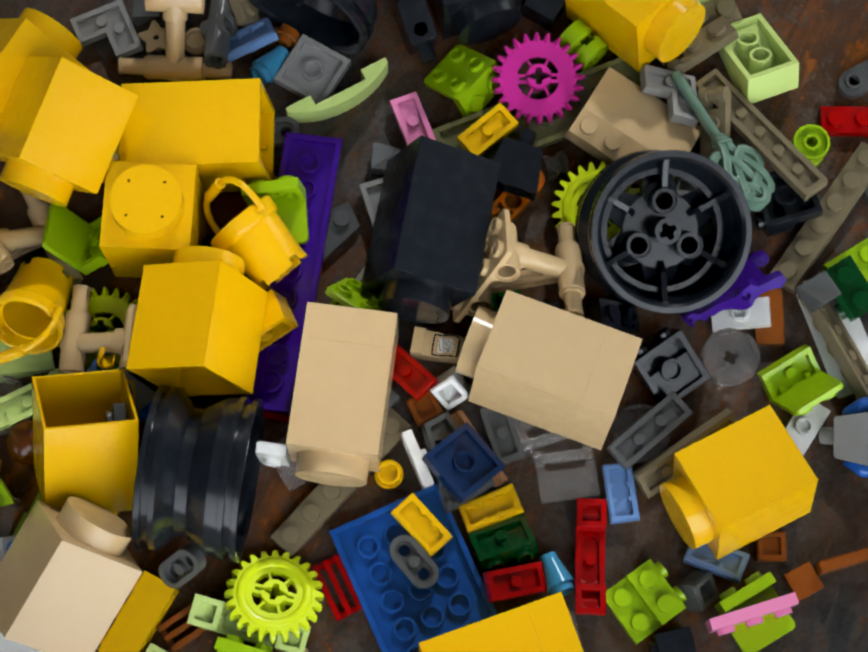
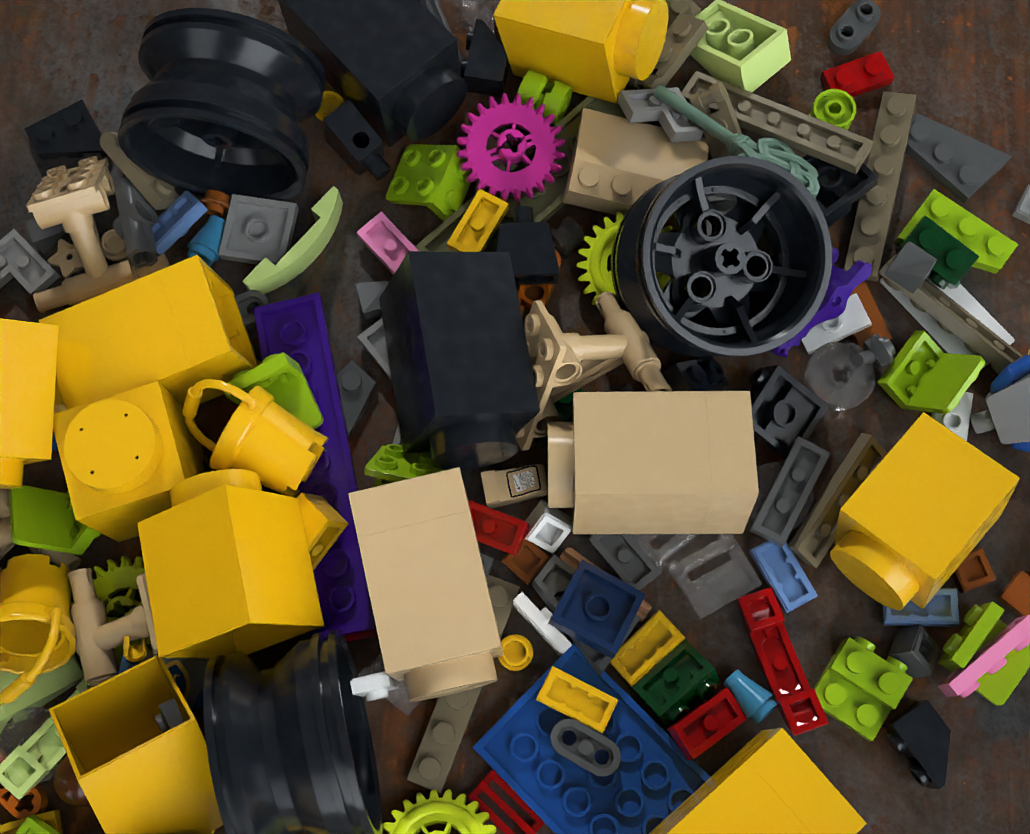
camera: 15 degrees left, 0 degrees up
none -> dark grey plate [851,334,895,368]

